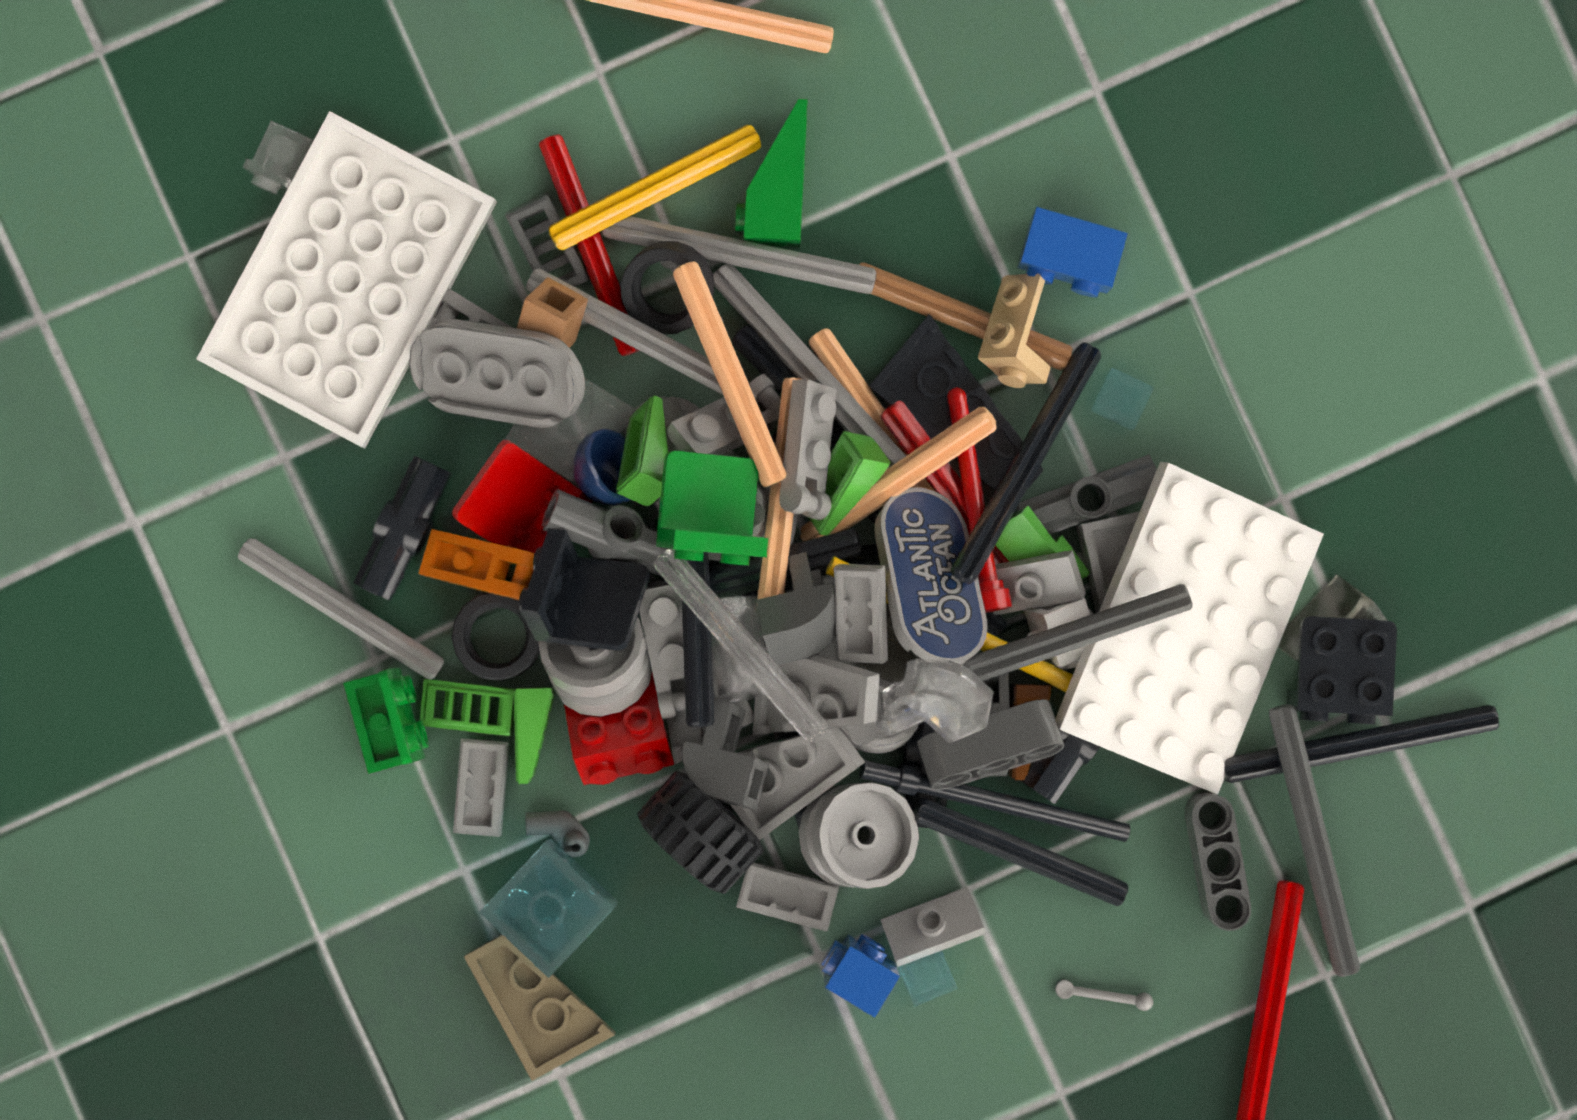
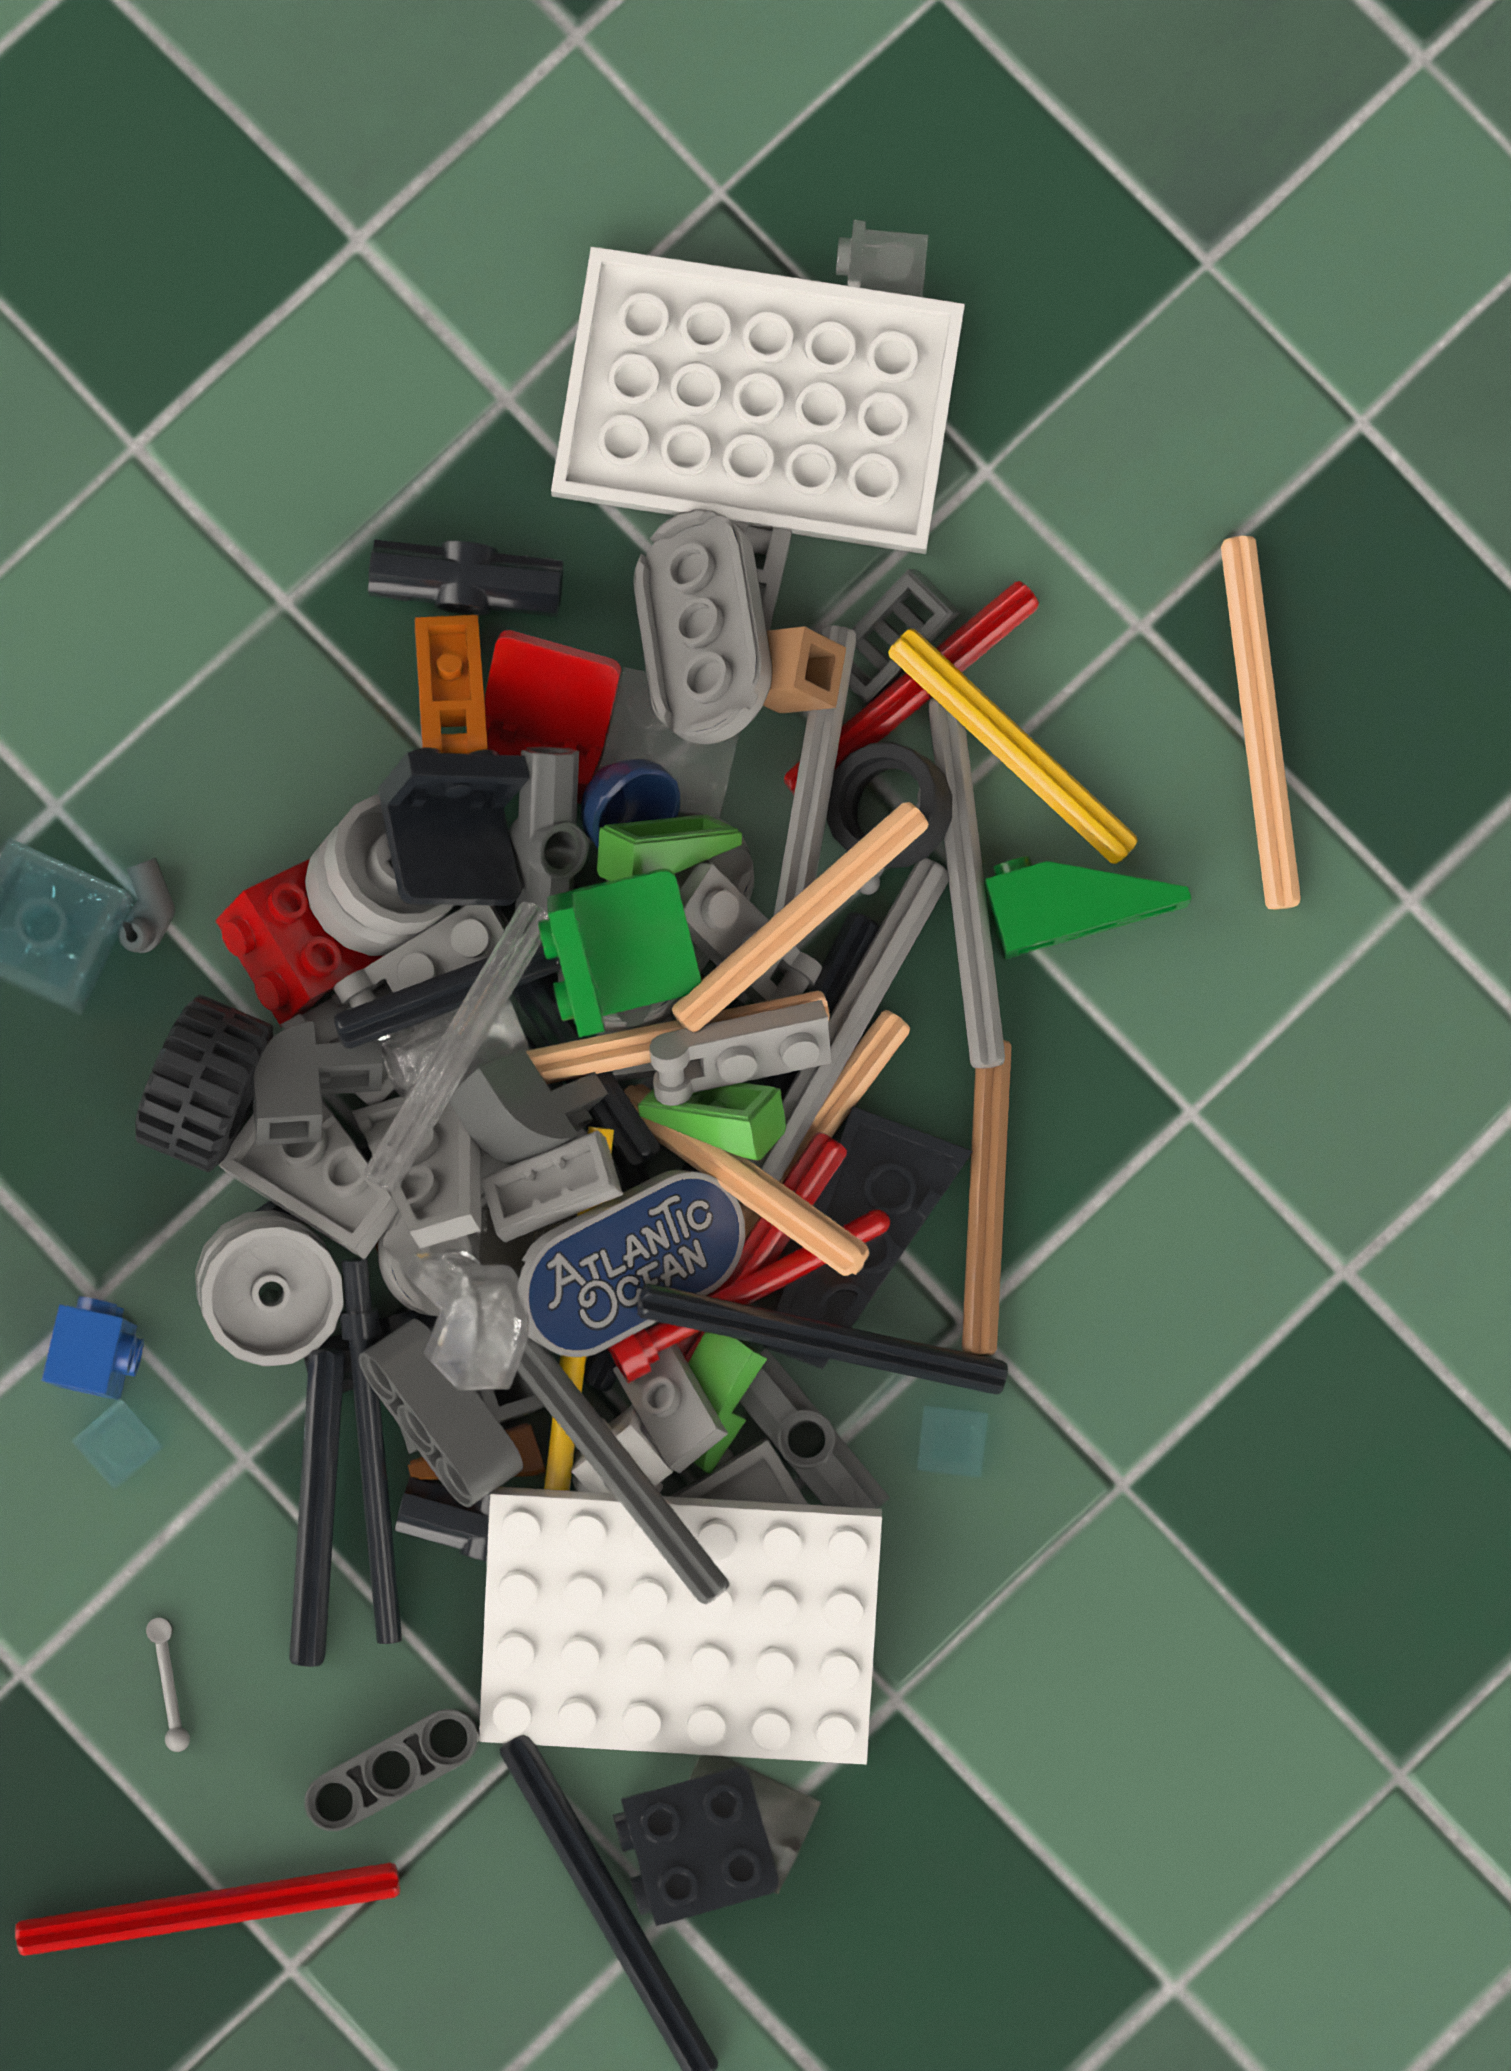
camera: 75 degrees right, 5 degrees down
light grey axle [237,538,444,679] -> none
green bracket [343,668,429,774] -> none
bright green slope [419,679,517,736] -> none
black tyre [452,592,540,681] -> none
light grey plate [453,738,510,837] -> none
bright green slope [514,687,555,784] -> none
light grey plate [736,862,839,932] -> none
light grey plate [880,887,986,967] -> none
tan bracket [978,273,1051,388] -> none
blue brick [1017,207,1128,298] -> none
dark grey axle [1269,704,1360,977] -> none

